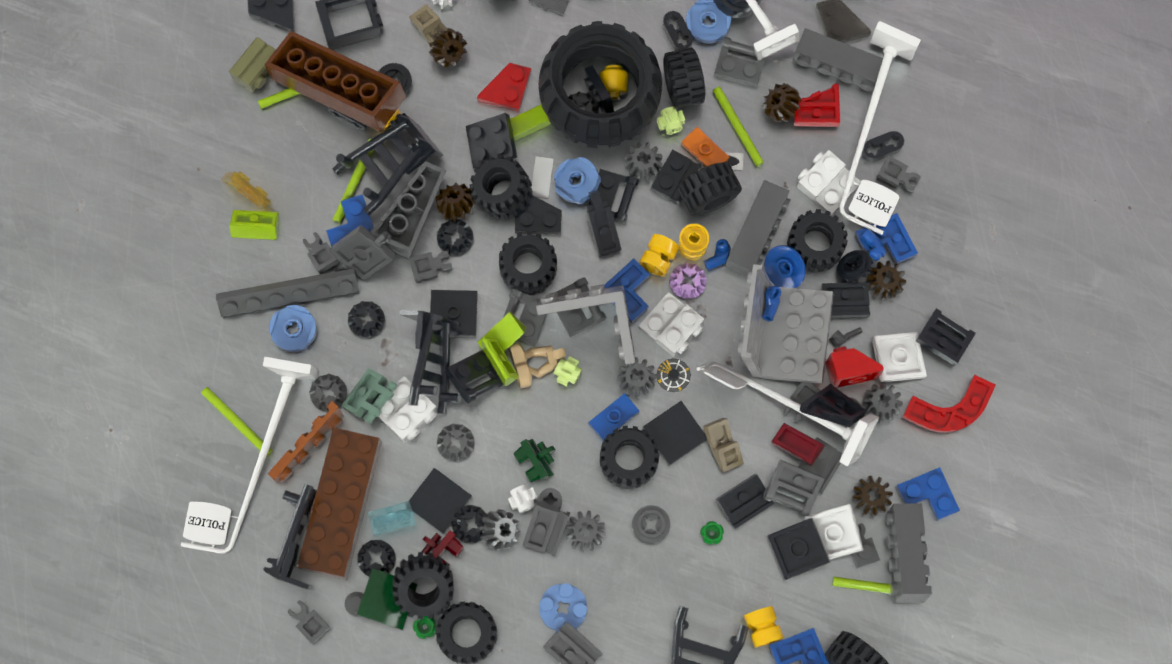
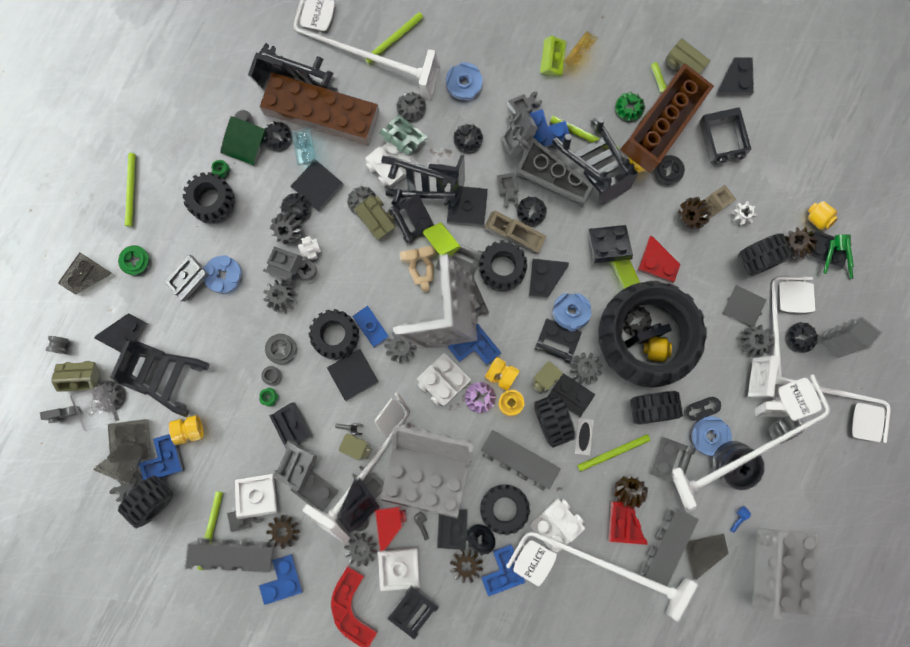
camera: 100 degrees right, 5 degrees up
dark grey plate [216,268,359,317] -> none
dark orange wing [268,401,344,484] -> none
dark grey plate [288,600,330,645] -> none
black tyre [393,552,454,620] -> none
dark red hips [422,530,464,566] -> none
dark brown gear [436,182,475,221] -> none
black tyre [470,155,533,219] -> none
lime slope [482,338,519,386] -> none
dark green hips [514,439,556,482] -> none
white sticker [531,156,554,198] -> none
yellowish green gear [554,356,583,387] -> none
black hinge [586,190,622,256] -> none
dark grey piece [656,358,691,392] -> none
yellowish green gear [657,107,686,135] -> none
orange plate [681,127,730,167] -> none
dark tan slope [703,418,744,472] -> none
blue arm [704,239,731,271] -> none
blue arm [762,286,781,322] -> none
blue dish [764,245,806,288] -> none
black plate [768,517,830,580] -> none
dark red tile [771,423,824,466] -> none
blue arm [861,229,886,261] -> none
black beam [862,131,904,162] -> none
dark grey plate [877,155,921,192] -> none
none -> dark grey plate [261,366,281,385]
none -> dark grey hand [335,423,363,435]
none -> olive brick [339,433,372,461]
none -> olive brick [353,195,395,240]
none -> dark tan slope [483,211,547,253]
none -> olive brick [532,361,562,394]
none -> green gear [615,91,645,121]

